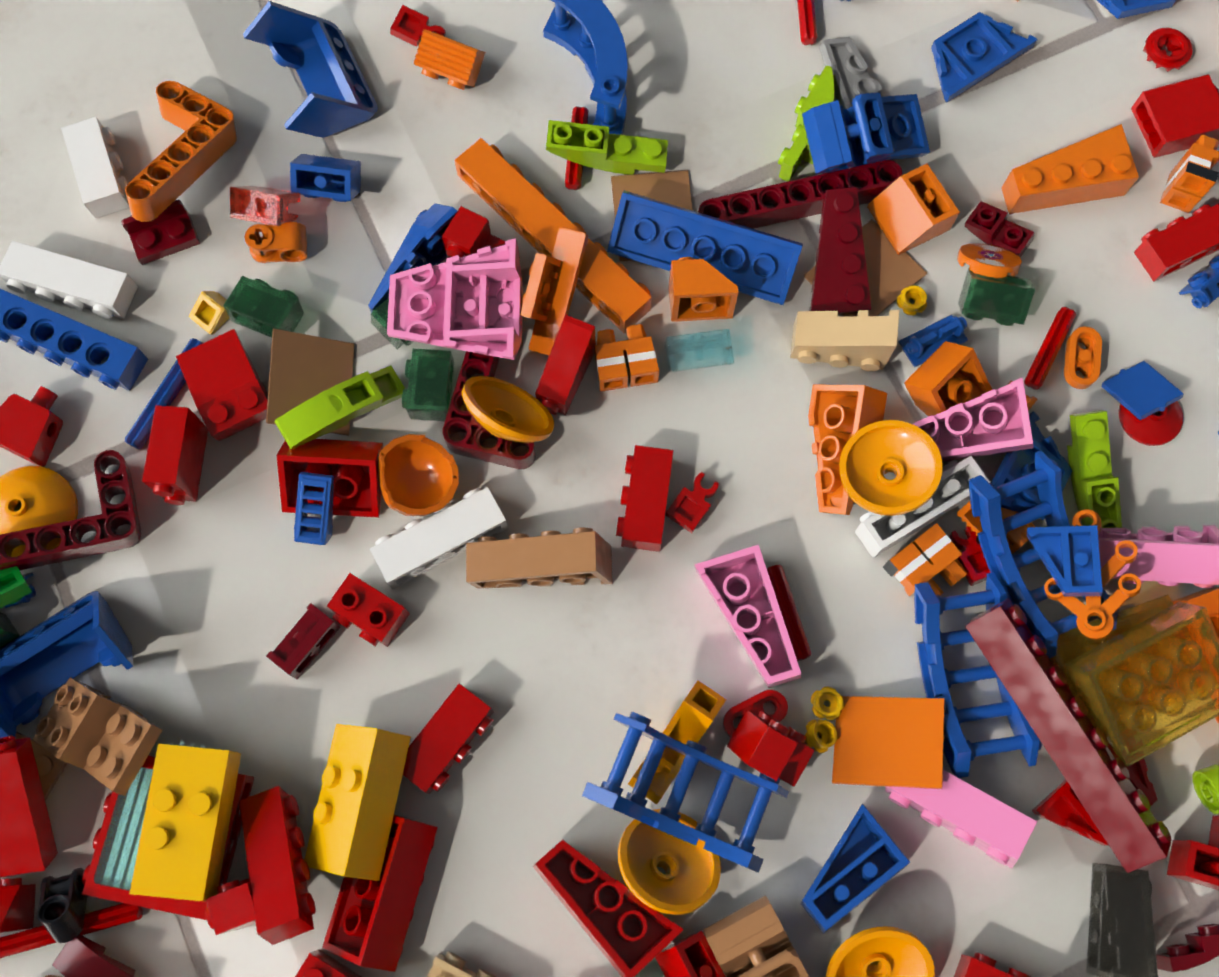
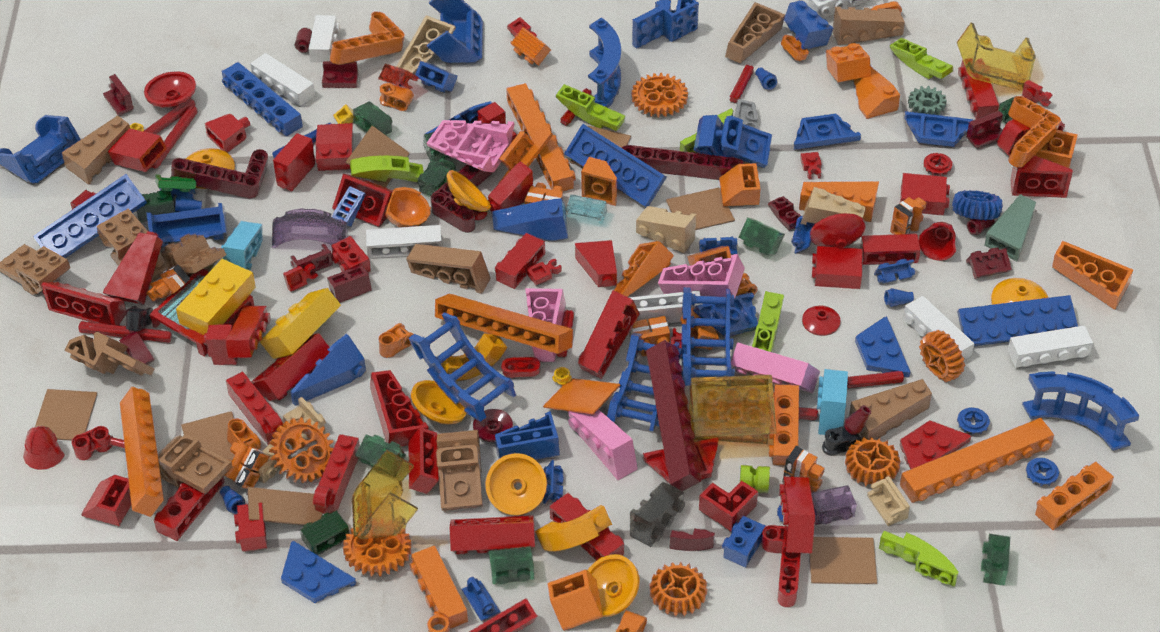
camera: 25 degrees right, 25 degrees down
red brick [403,683,494,794] -> none
red brick [727,710,815,787] -> none
yellow plate [805,719,837,753] -> none
dark red wing [809,187,872,315] -> none
light orange dish [839,420,943,516] -> none
yellow plate [897,285,927,316] -> none
orange tile [957,243,1022,278] -> none
red axle [1024,307,1076,390] -> none
blue wing [1027,525,1103,597] -> none
orange plant [1044,509,1141,640] -> none
orange plate [1064,326,1102,389] -> none
blue piece [1101,361,1184,420] -> none
none -> orange hips [146,265,190,301]
none -> blue cone [175,196,202,212]
none -> medium azure wedge [221,221,263,270]
none -> clear purple windscreen [272,208,348,248]
none -> red plate [283,263,318,292]
none -> blue wedge [290,334,366,406]
none -> dark red brick [294,28,312,53]
none -> dark red hinge [327,265,372,303]
none -> orange piece [378,323,413,358]
none -> tan wedge [394,15,456,78]
none -> orange brick [435,293,573,354]
none -> dark red dish [473,409,513,442]
none -> blue wedge [492,198,568,241]
none -> blue hinge [543,460,563,504]
none -> red slope [575,240,617,287]
none -> red wedge [578,290,640,379]
none -> orange gear [632,73,688,117]
none -> blue hinge [791,216,815,254]
none -> red plate [800,152,822,180]
none -> tan wedge [800,187,866,225]
none -> red dish [810,213,866,248]
none -> red brick [811,246,862,289]

